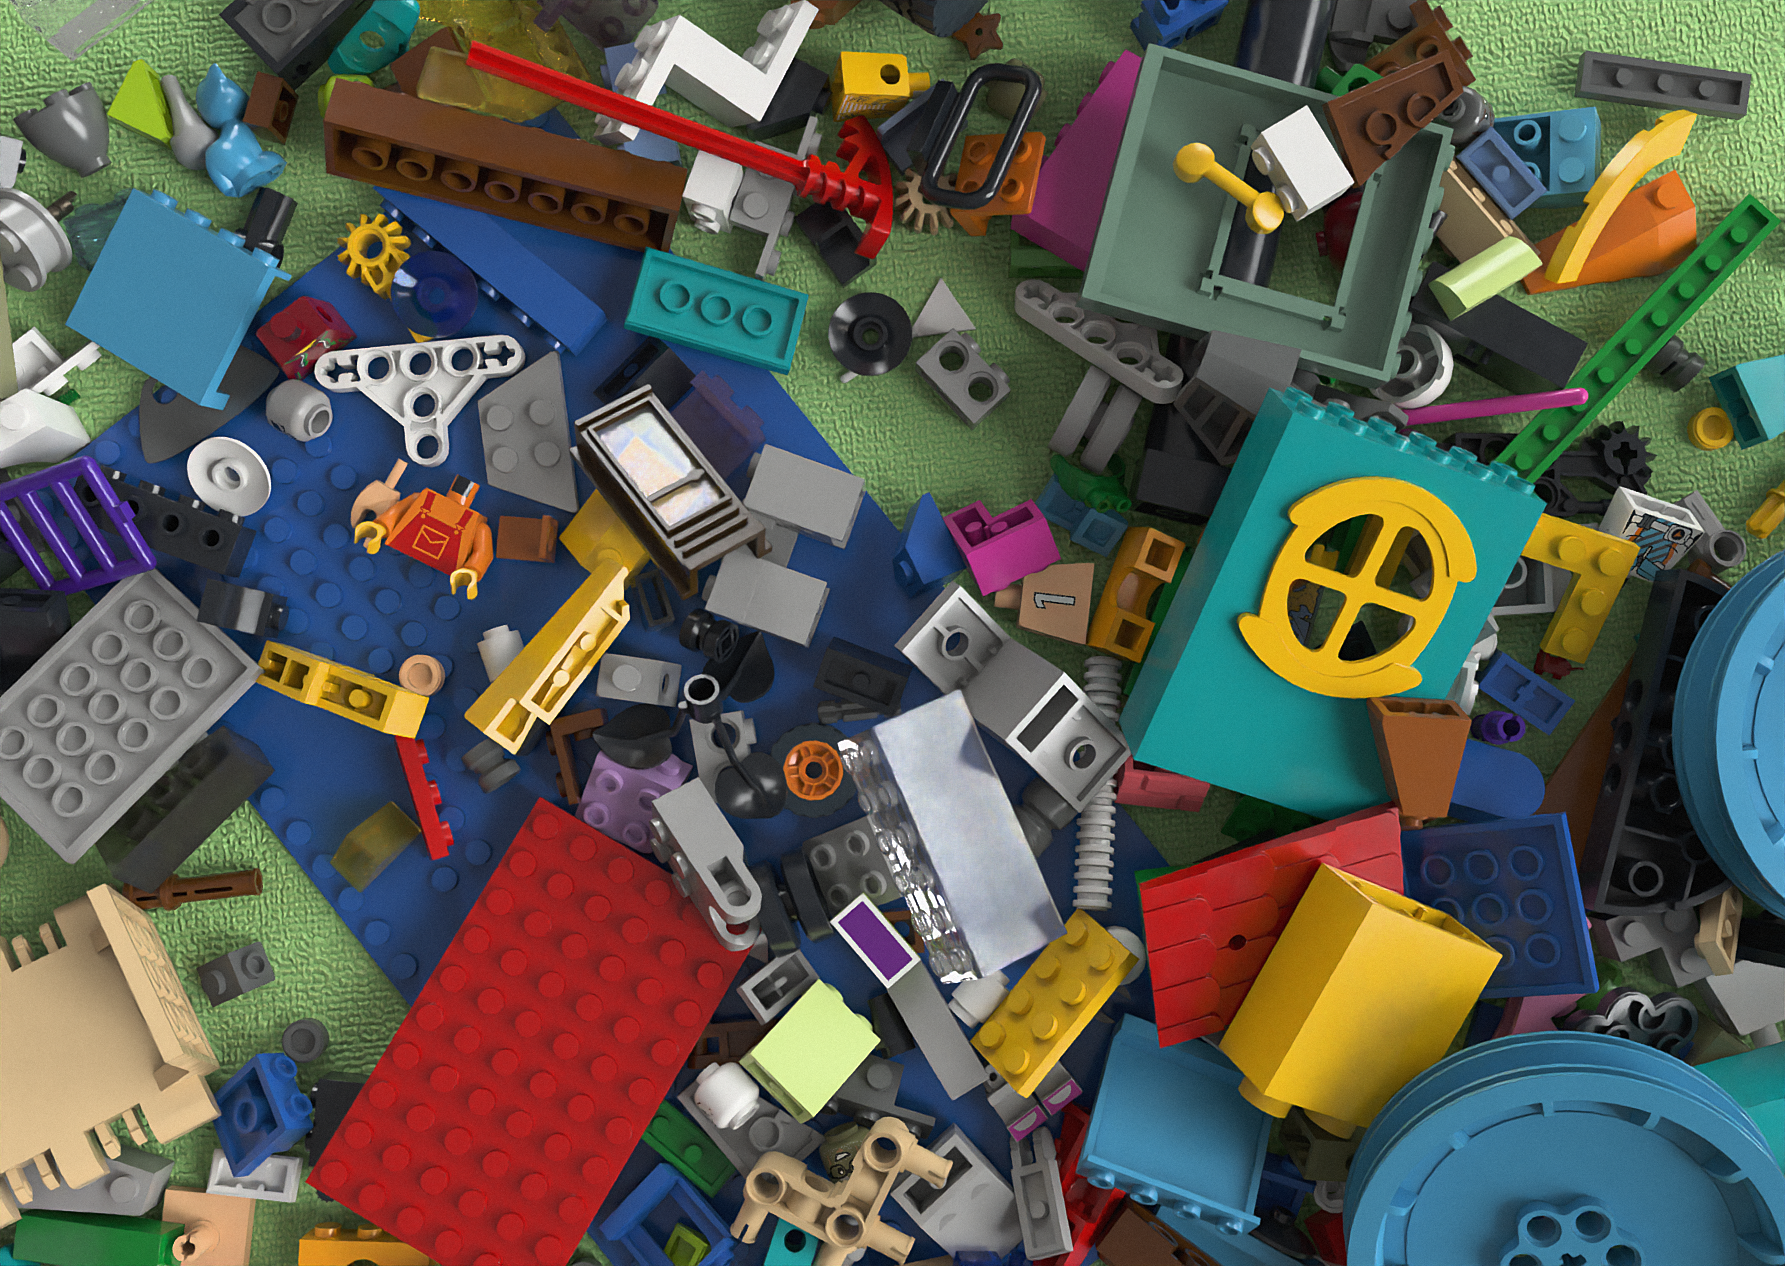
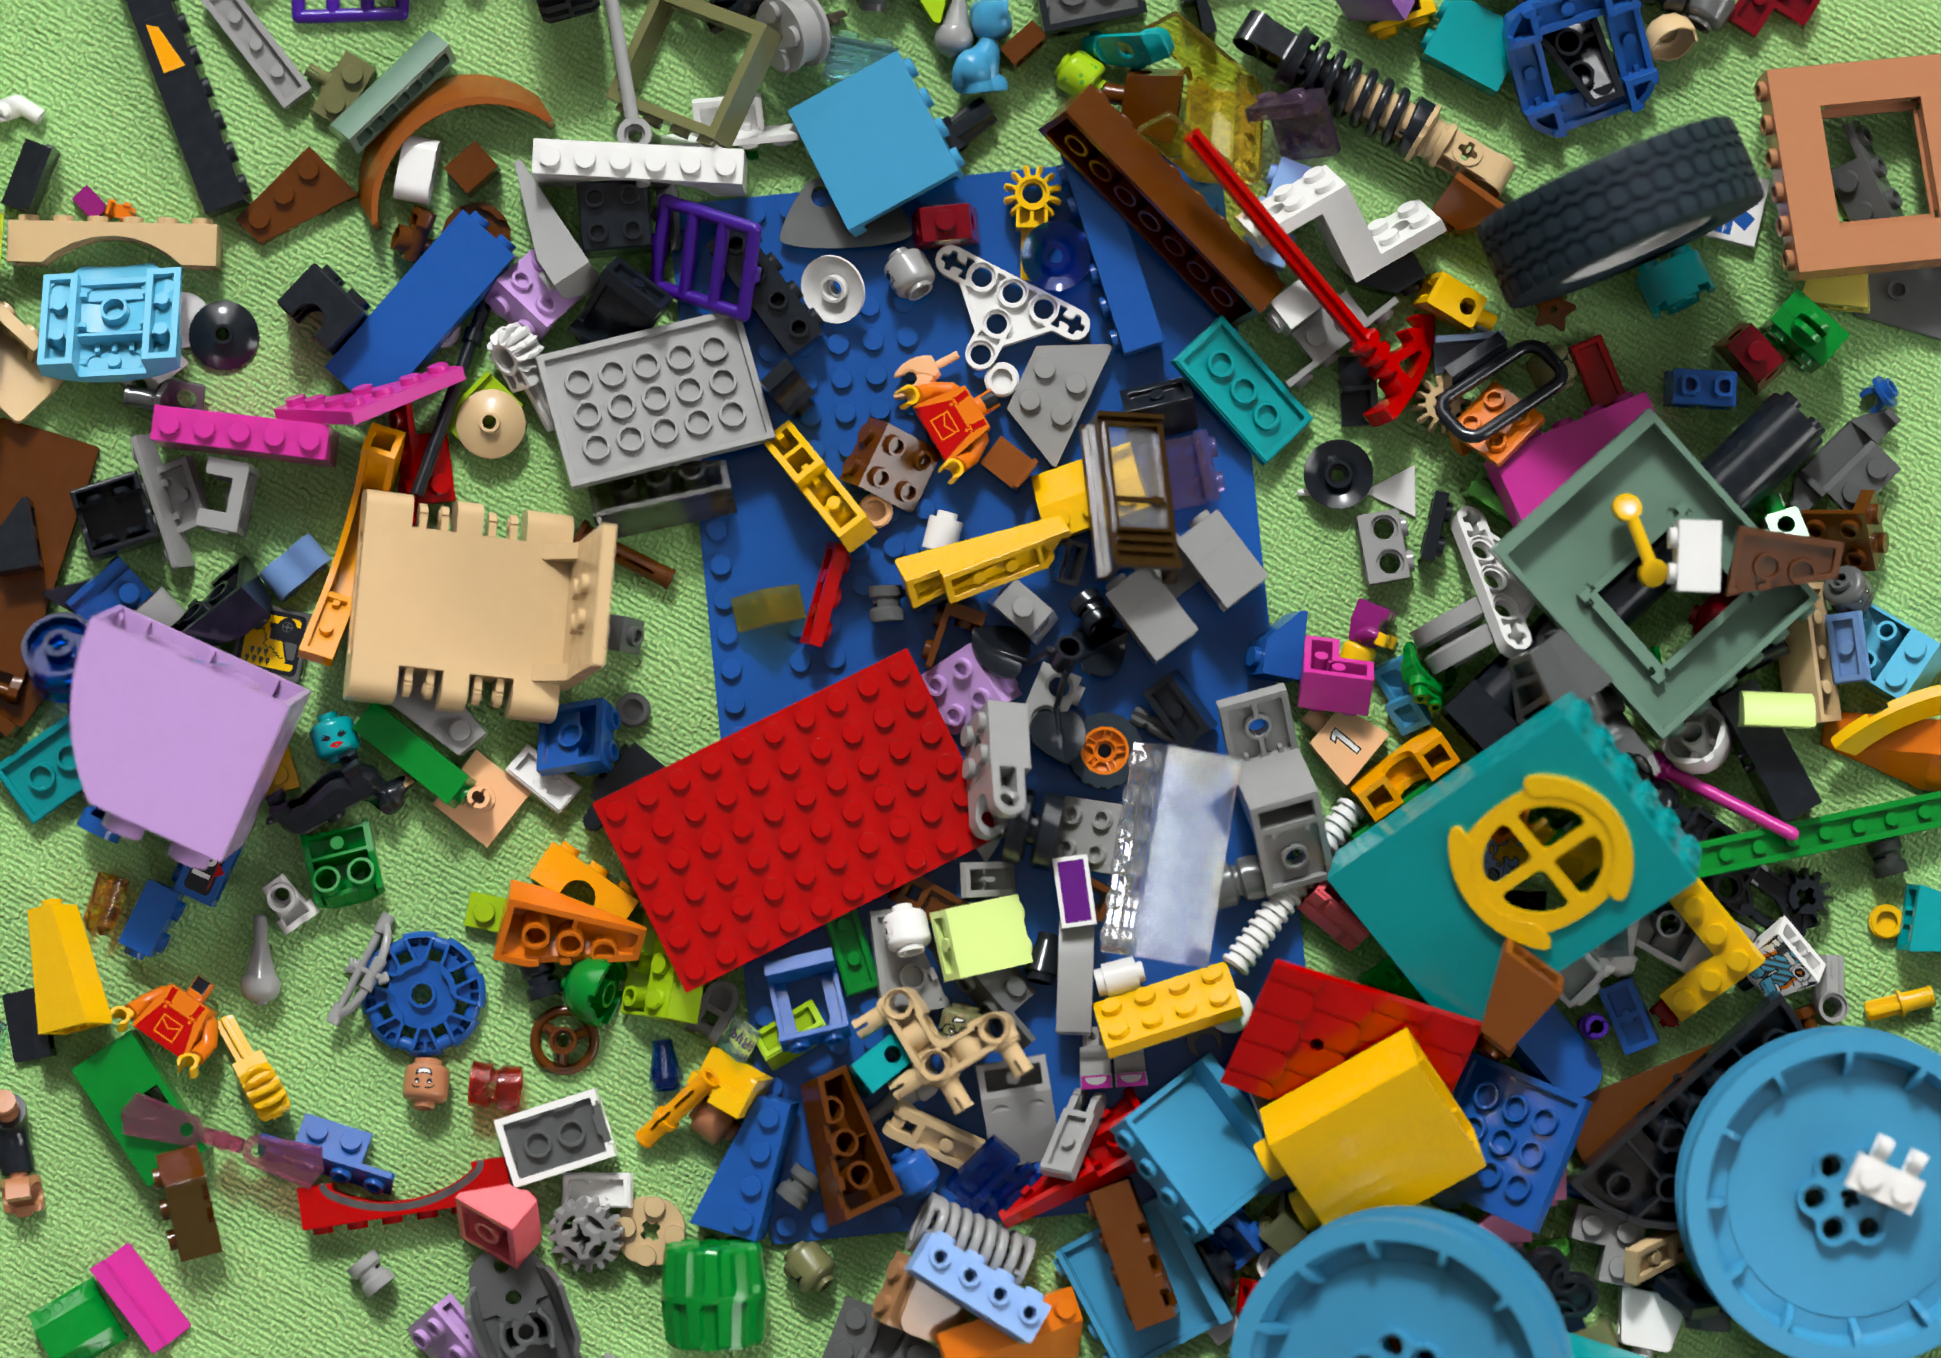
camera: 30 degrees right, 0 degrees up
none -> reddish brown bracket [839,417,940,512]
none -> white tile [984,362,1019,398]
none -> magenta piece [1339,598,1398,662]
none -> black plate [1418,490,1453,564]
none -> red tile [1567,334,1626,408]

